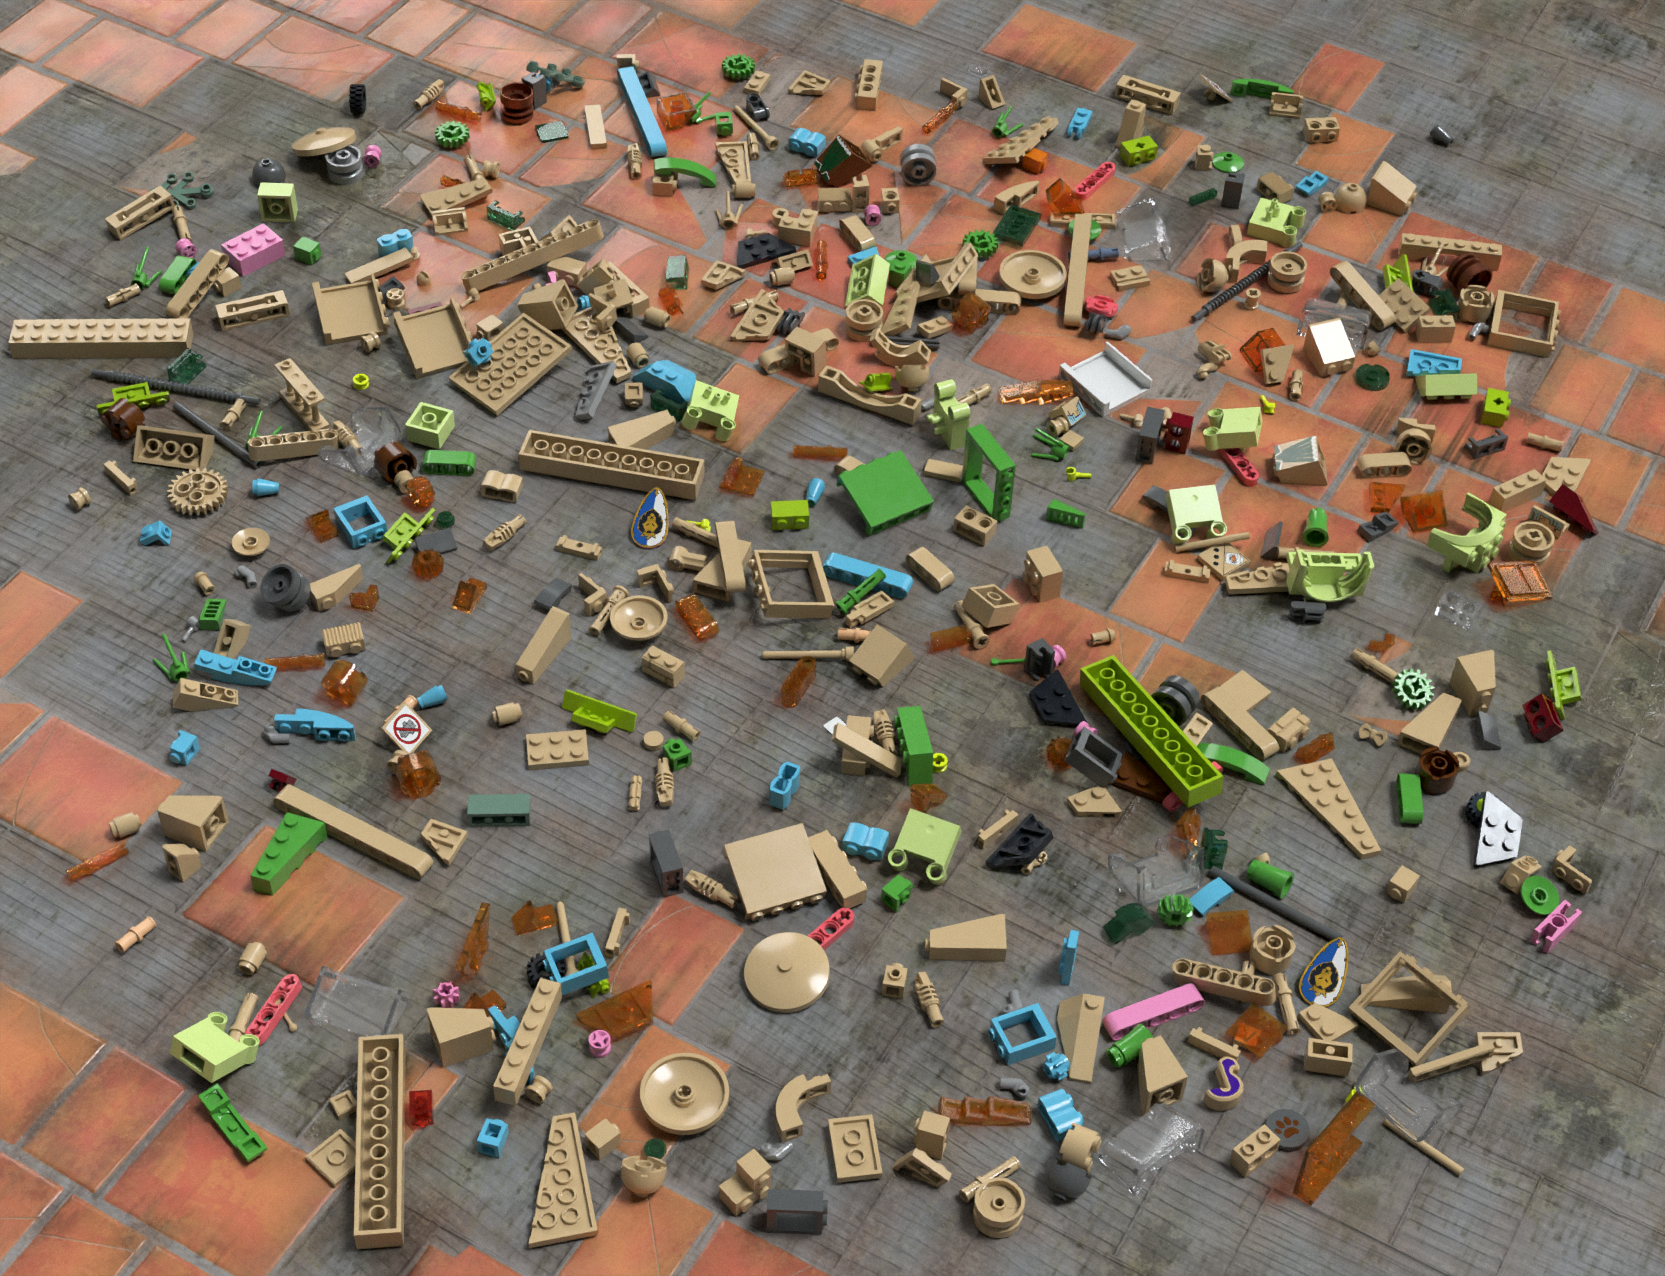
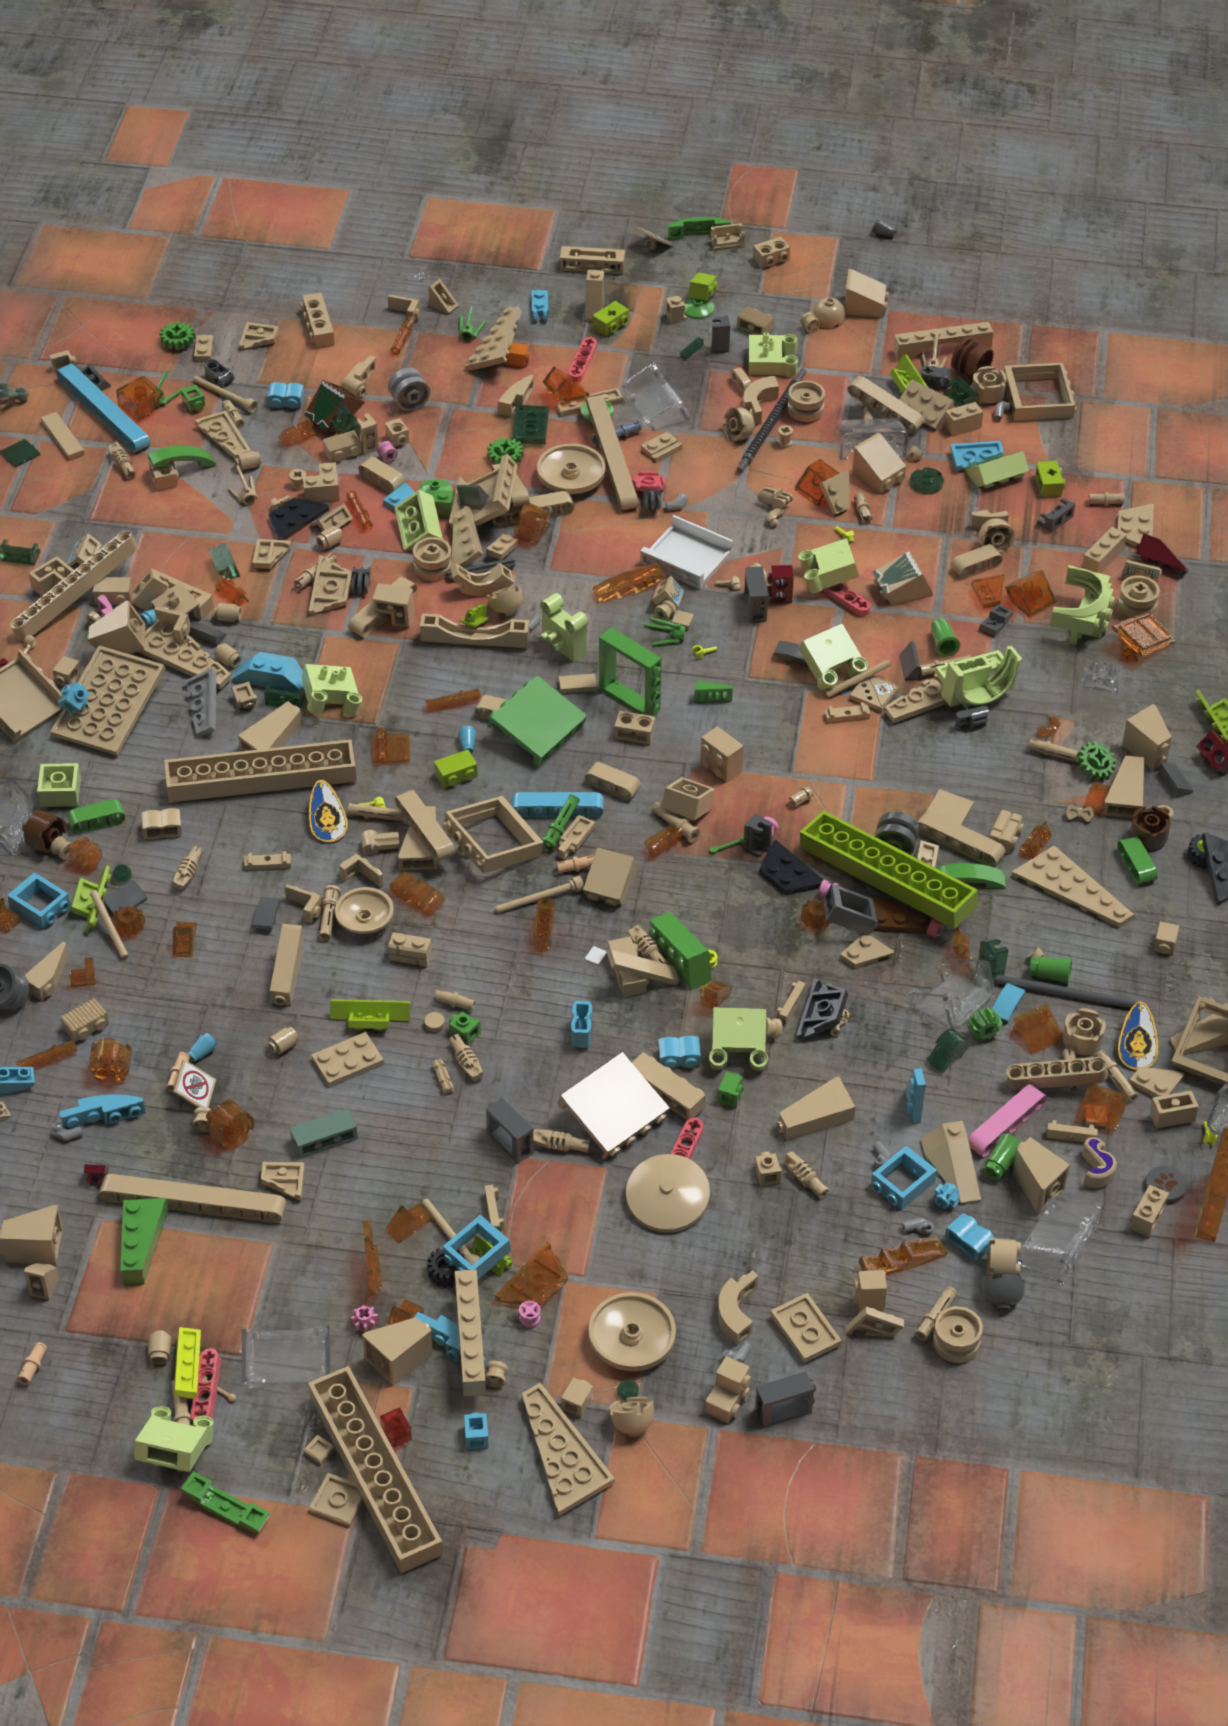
camera: 20 degrees left, 0 degrees up
tan pin [957,383,992,405] -> none
medium azure slope [1296,171,1329,195] -> none
none -> tan bar [90,890,129,959]
none -> neon yellow plate [173,1327,201,1399]
none -> clear green brick [330,404,361,439]
none -> lime brick [688,272,718,301]
none -> tan wheel [766,1017,782,1038]
none -> clear orange tile [1083,782,1111,817]

